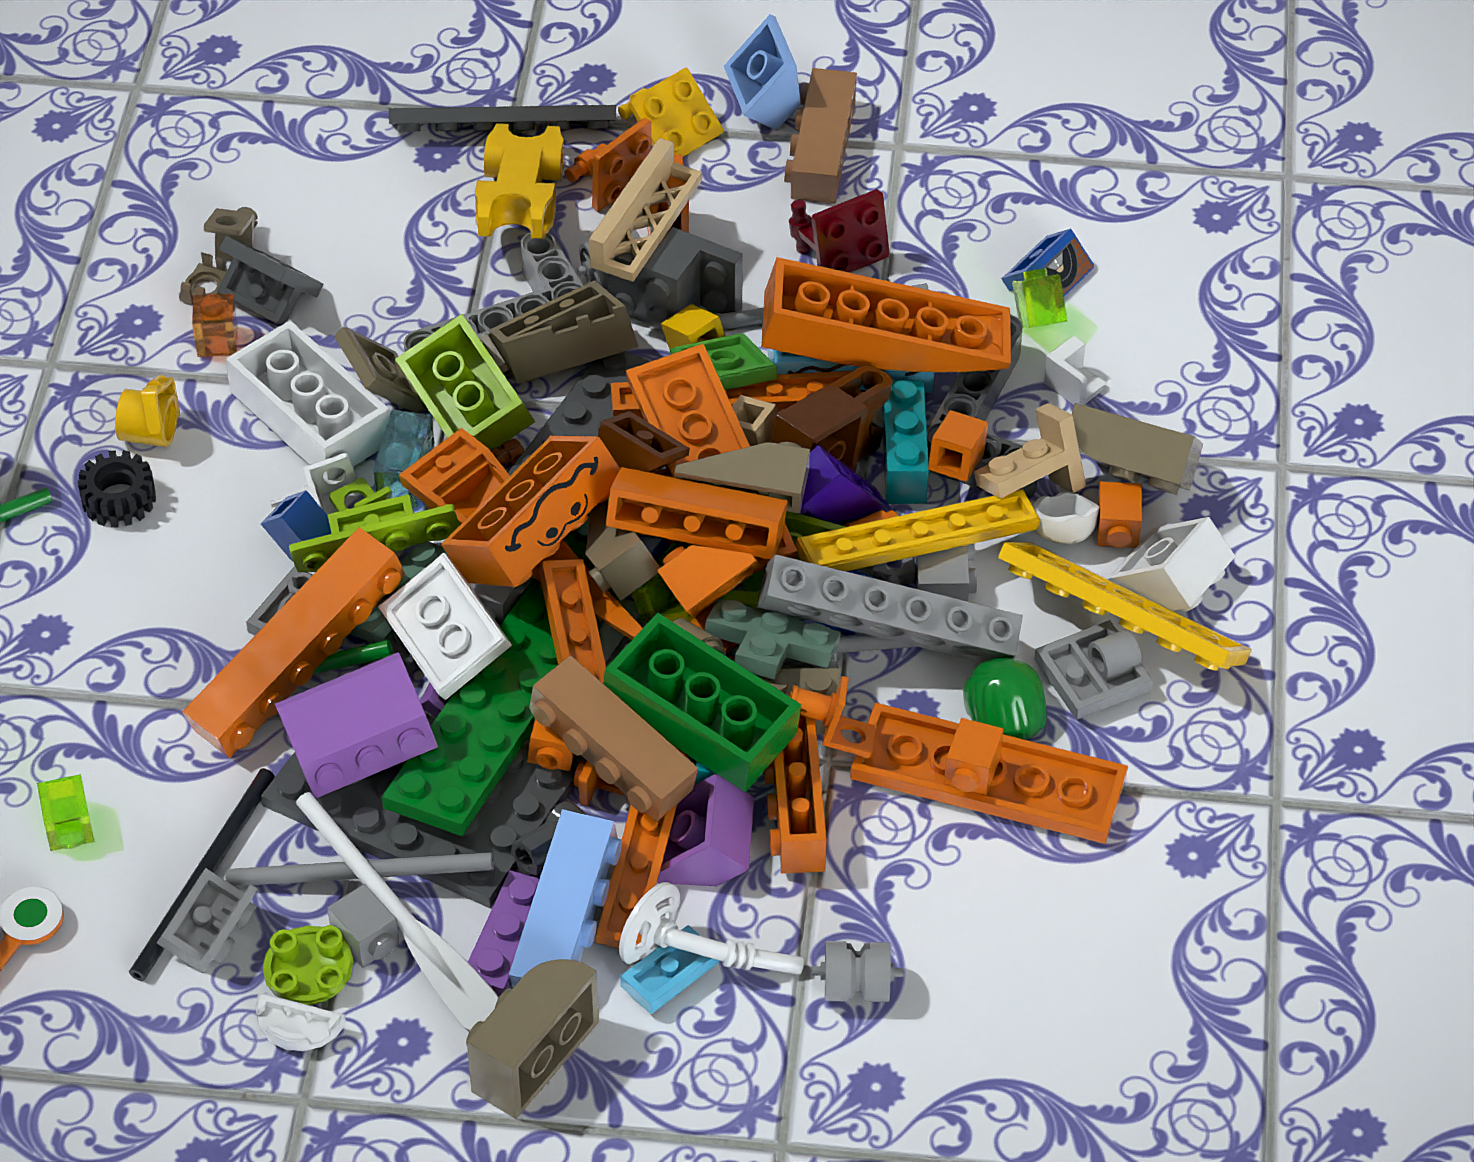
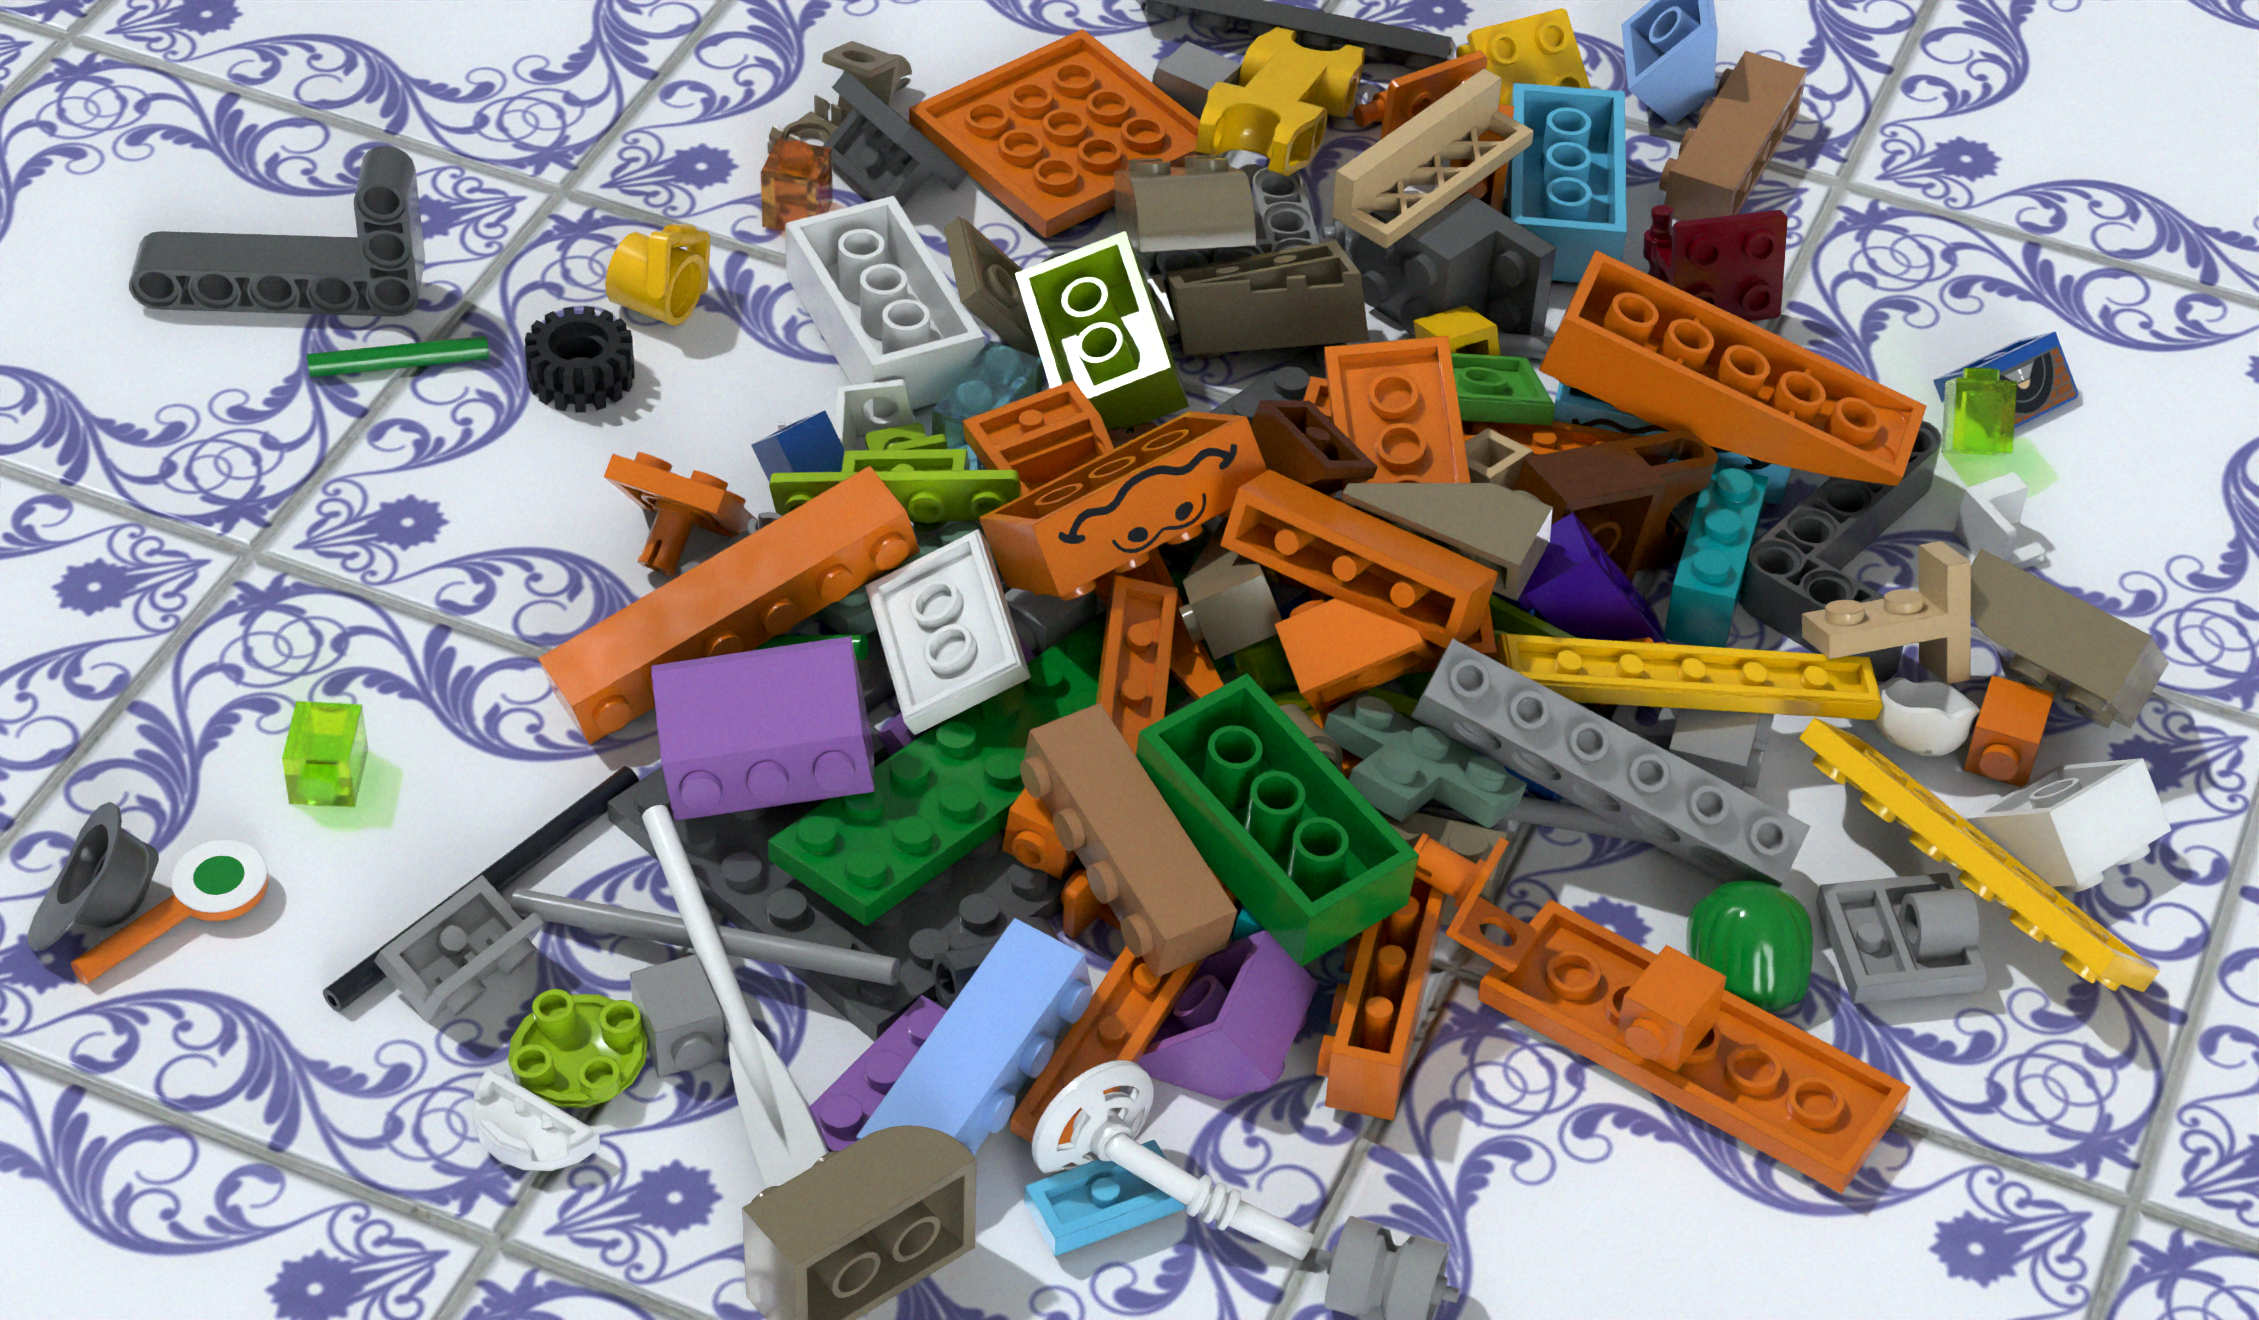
camera: 15 degrees right, 5 degrees down
orange brick [928,410,989,482] -> none
none -> orange plate [604,452,759,576]
none -> orange plate [909,29,1221,239]
none -> dark tan brick [1114,155,1256,252]
none -> light grey brick [1152,41,1242,120]
none -> medium azure brick [1505,83,1627,282]

